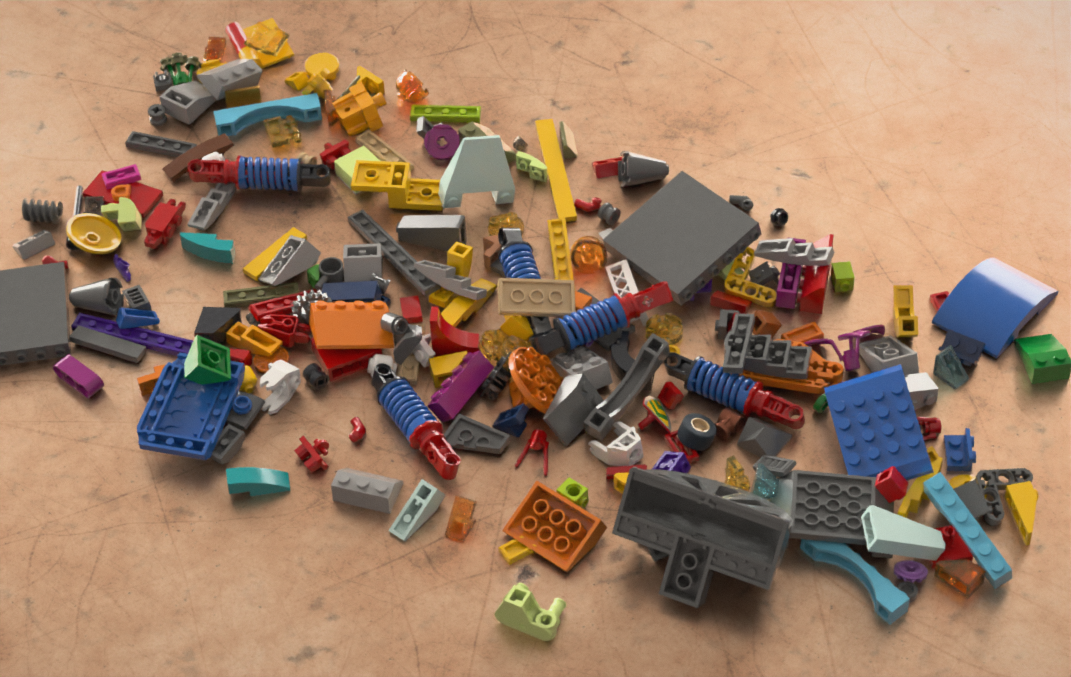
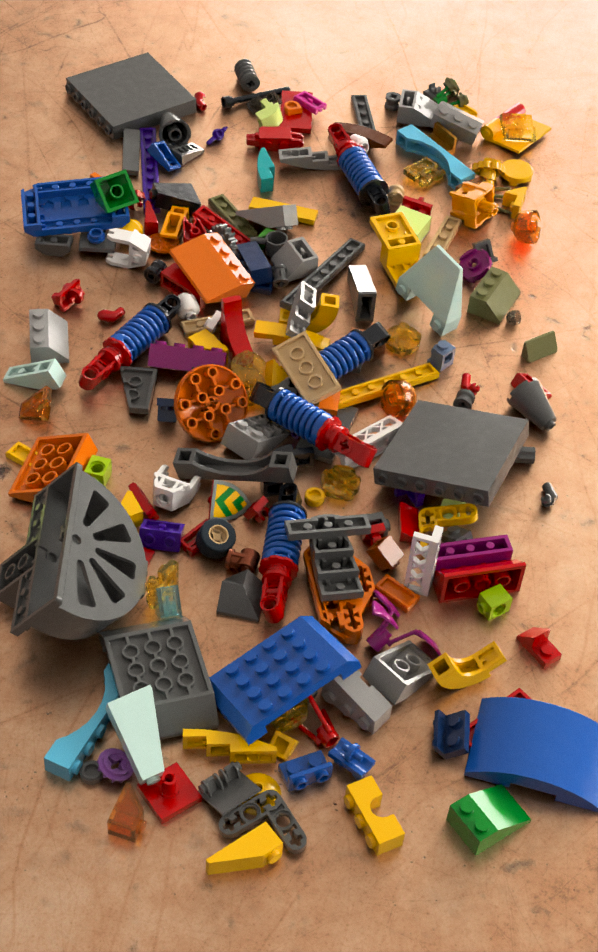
camera: 60 degrees right, 0 degrees up
light grey slope [13,230,55,259] -> none
magenta beam [53,354,104,398] -> none
yellow dish [66,213,121,254] -> none
clear orange slope [203,37,227,63] -> none
teal slope [226,467,291,496] -> none
dark grey brick [380,312,408,335] -> none
dark grey slope [393,324,422,365] -> none
red tile [400,295,423,324] -> none
lime tile [410,105,481,123] -> none
red plant [515,429,549,476] -> none
yellowish green slope [516,151,548,182] -> none
yellow tile [535,119,577,222] -> none
dark grey slope [543,373,604,446] -> none
dark grey slope [753,455,797,479] -> none
light grey slope [754,238,835,266] -> none
black plate [769,208,788,226] -> none
red brick [875,466,909,503] -> none
medium azure arch [923,472,1012,589] -> none
clear light blue slope [933,345,969,389] -> none
none -> blue hips [328,737,376,780]
none -> yellow arch [343,775,405,856]
none -> white fence [404,525,444,597]
none -> sand blue brick [427,340,456,372]
none -> red slope [516,627,562,669]

